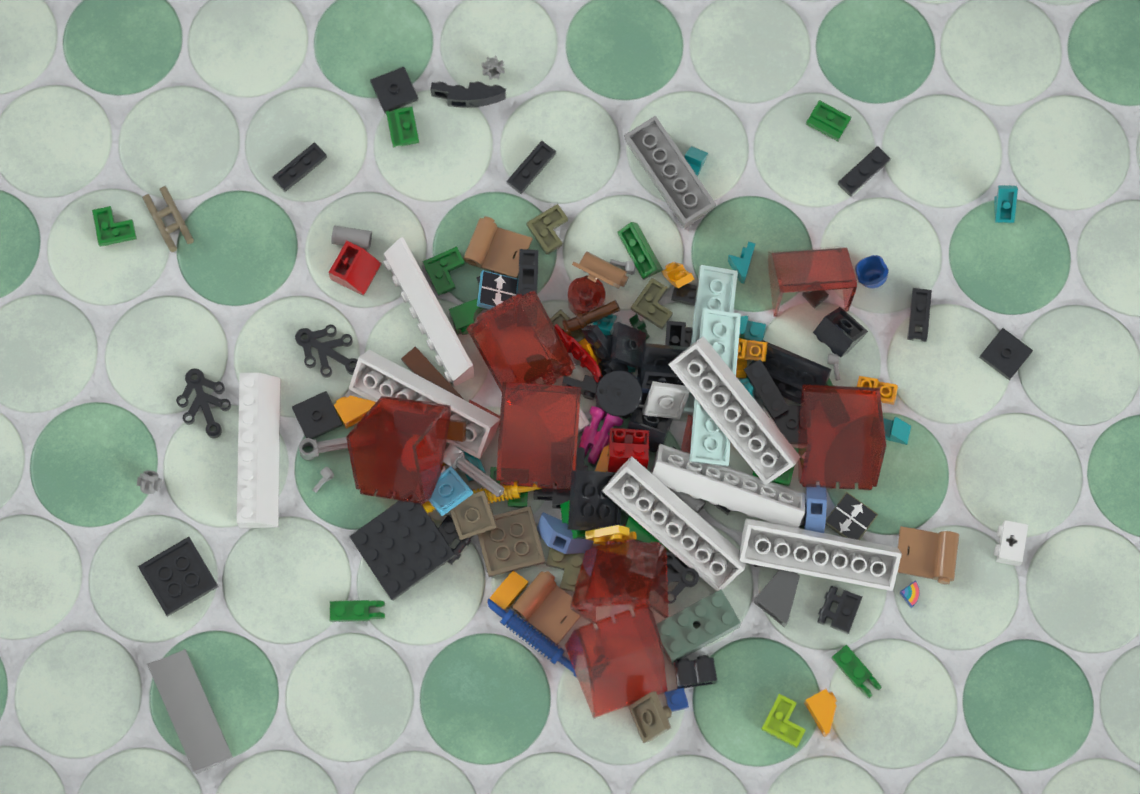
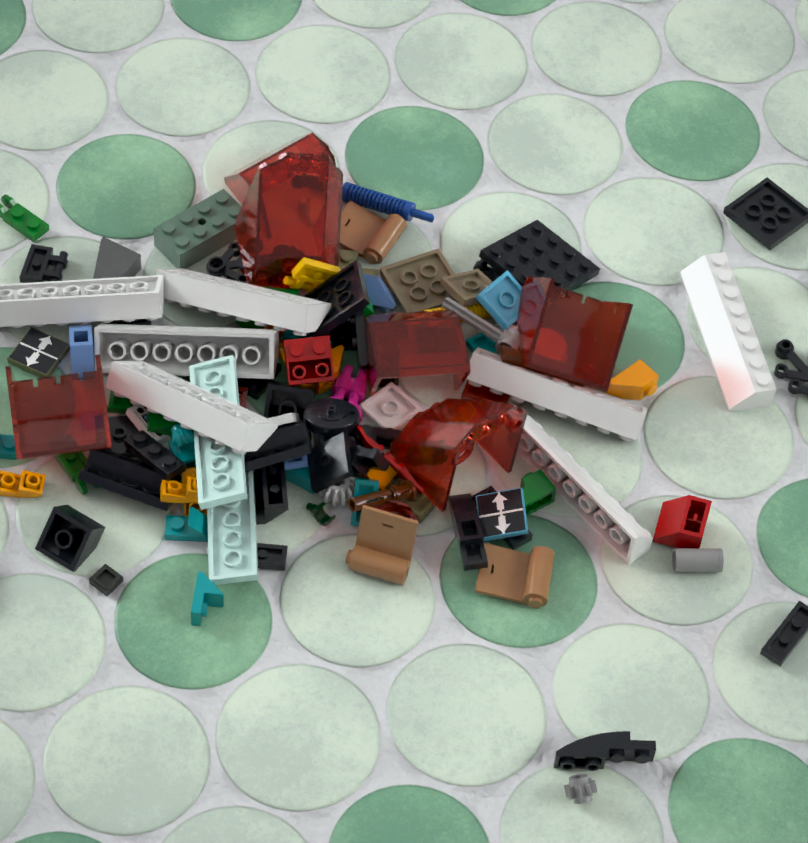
camera: 165 degrees right, 20 degrees down
light grey arch [147,649,233,774] -> none
black plate [292,391,343,440] -> none
black plant [295,324,358,378] -> none
light grey axle [299,432,375,461] -> none
light grey hand [313,467,334,492] -> none
green hinge [330,600,385,622] -> none
black plate [370,66,418,114] -> none
green plate [386,106,419,148] -> none
reddish brown tile [401,346,464,400] -> none
green plate [422,246,465,296] -> none
light orange slope [487,570,528,611] -> none
black plate [507,141,556,194] -> none
olive plate [526,204,568,255] -> none
light grey hand [610,259,636,274] -> none
green slope [617,222,663,280] -> none
light grey arch [624,115,716,229] -> none
dark tan tile [628,691,672,743] -> none
olive plate [631,278,673,329] -> none
light orange slope [661,262,695,288] -> none
blue plate [664,688,689,712] -> none
black brick [674,655,717,689] -> none
teal slope [684,146,708,177] -> none
lime plate [761,694,806,748] -> none
clear red windscreen [768,246,857,317] -> none
light orange slope [804,689,837,737] -> none
green plate [806,100,852,141] -> none
light grey hand [828,354,840,381] -> none
black plate [838,146,891,197] -> none
blue helmet [855,255,889,289] -> none

